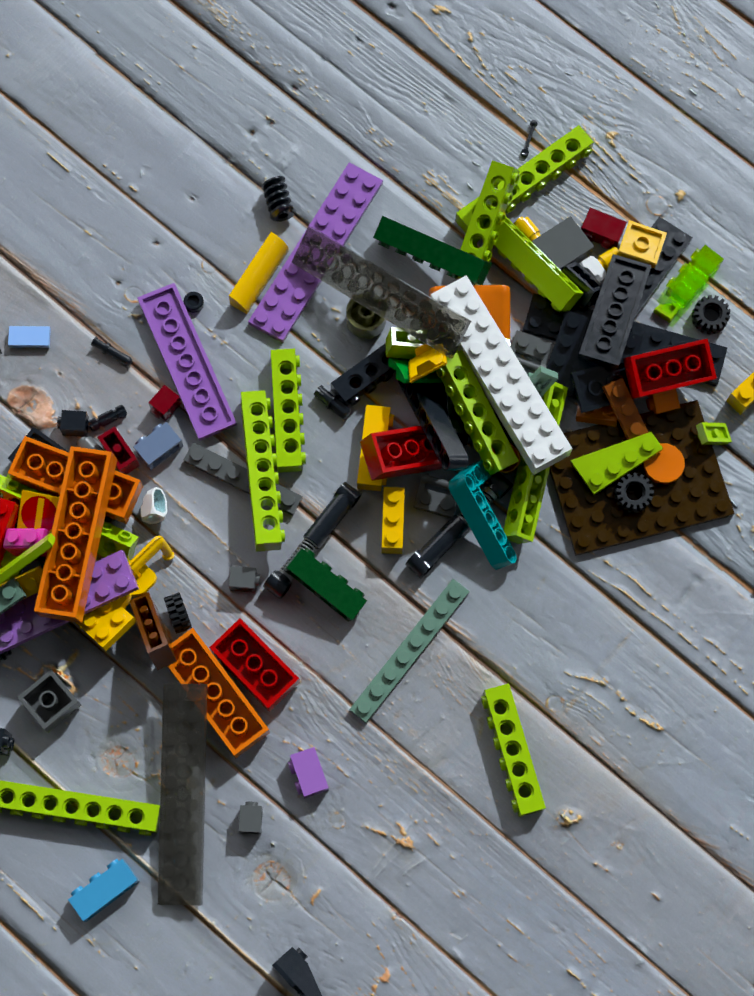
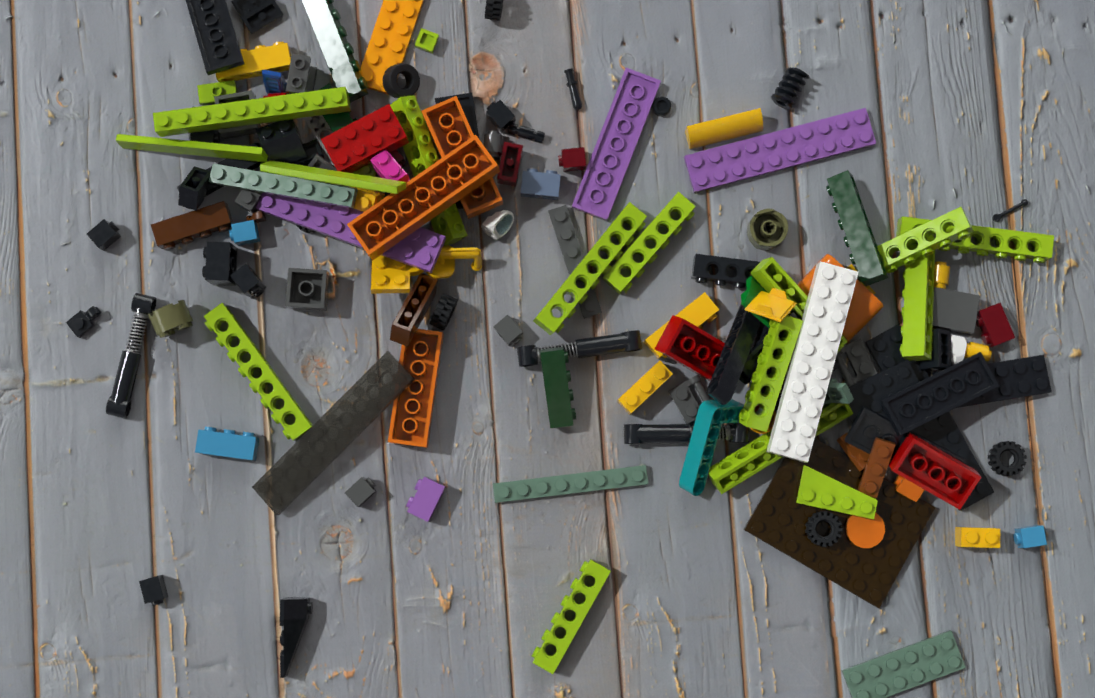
camera: 45 degrees right, 10 degrees up
light blue tile [8,326,51,348] -> none
piece [17,490,59,533] -> none
red brick [209,618,300,712] -> none
clear smoke plate [291,226,471,358] -> none
black axle [314,385,351,419] -> none
yellow tile [617,220,667,268] -> none
lime tile [653,303,682,323] -> none
clear neon green brick [665,245,724,308] -> none
lime plate [696,422,732,445] -> none

